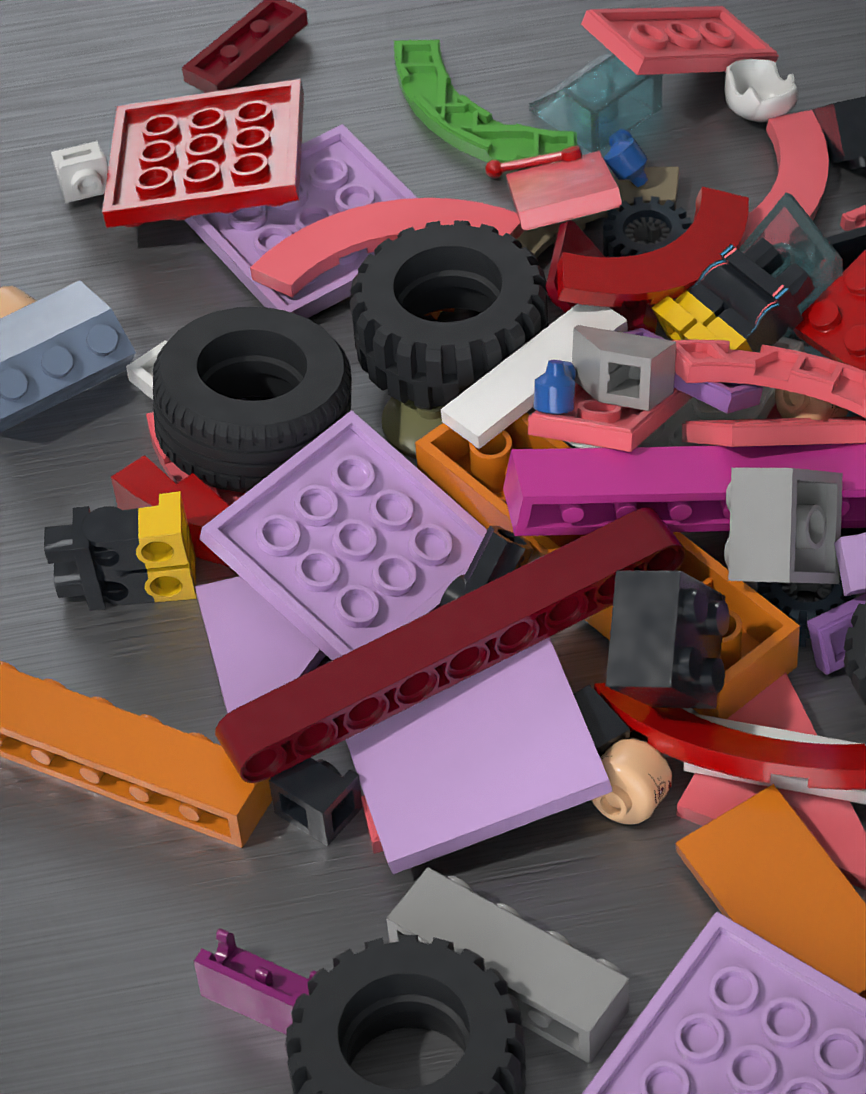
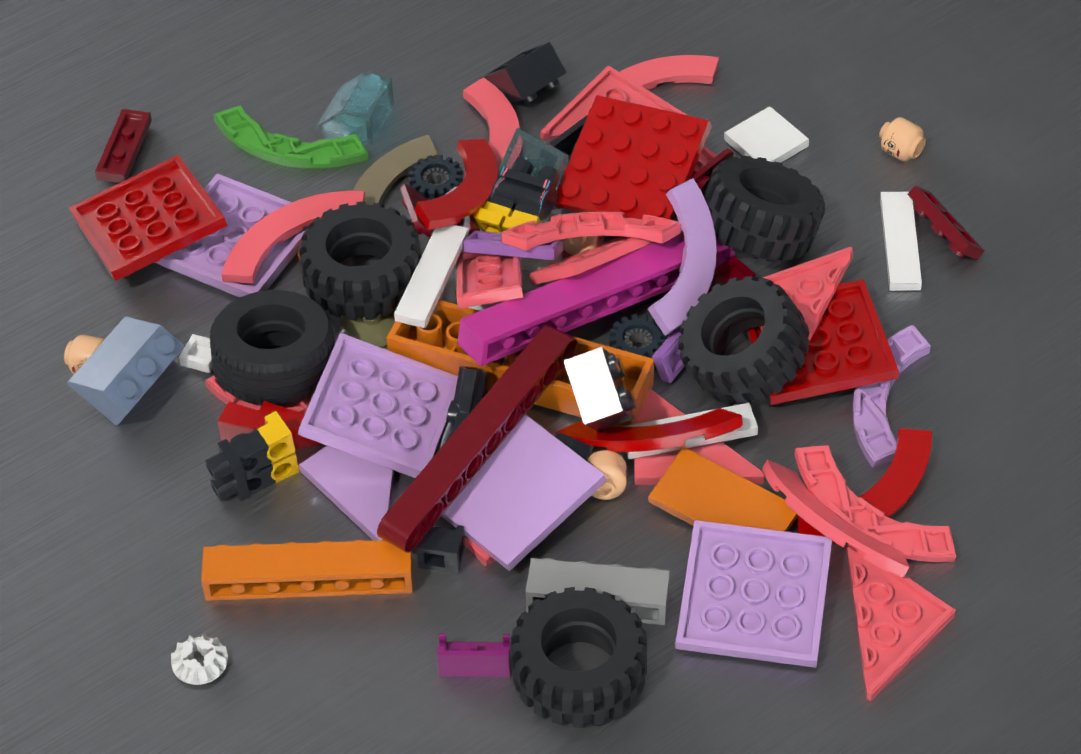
camera: 30 degrees left, 0 degrees up
white bracket [51,141,108,203] -> none
red hinge [485,146,582,179] -> none
coral tile [506,151,622,231] -> none
blue piece [533,360,576,415] -> none
light grey slope [572,325,676,411] -> none
coral tile [581,6,779,75] -> none
blue piece [604,129,648,187] -> none
light grey slope [724,468,843,584] -> none
white hair [725,59,798,123] -> none

